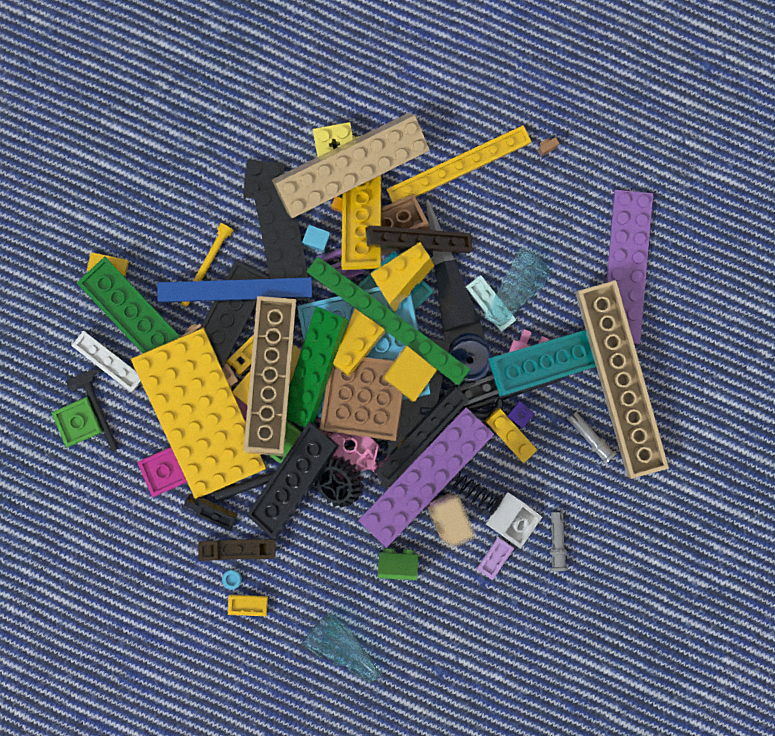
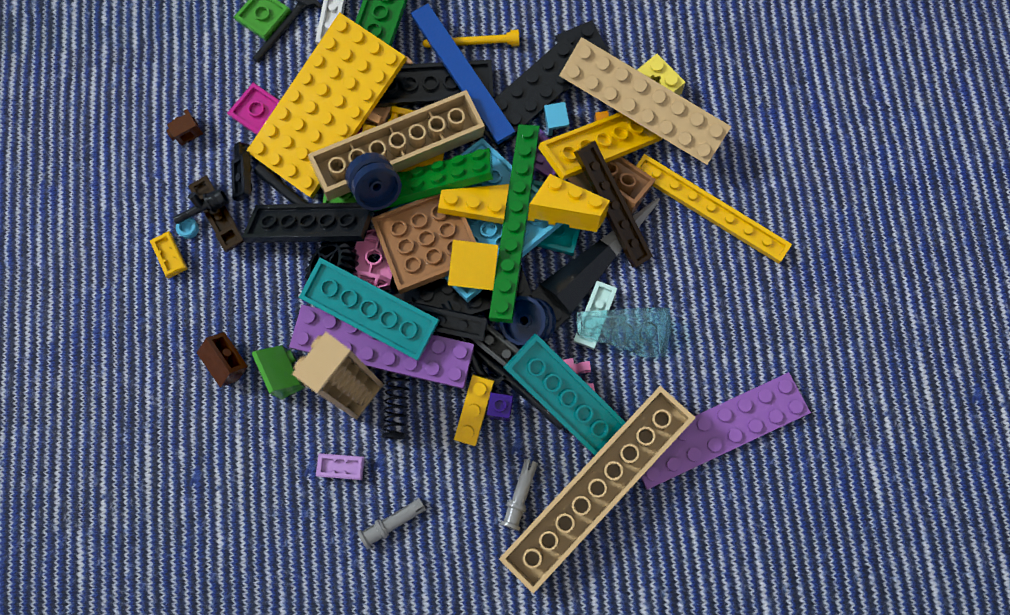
camera: 65 degrees right, 10 degrees down
clear light blue wedge [301,613,382,683] -> none
white slope [486,493,542,549] -> none
medium nougat plate [537,137,560,157] -> none
none -> reddish brown brick [166,109,203,146]
none -> black piece [173,188,229,224]
none -> reddish brown brick [197,332,248,388]
none -> teal plate [299,258,440,361]
none -> dark blue wheel [345,152,402,211]

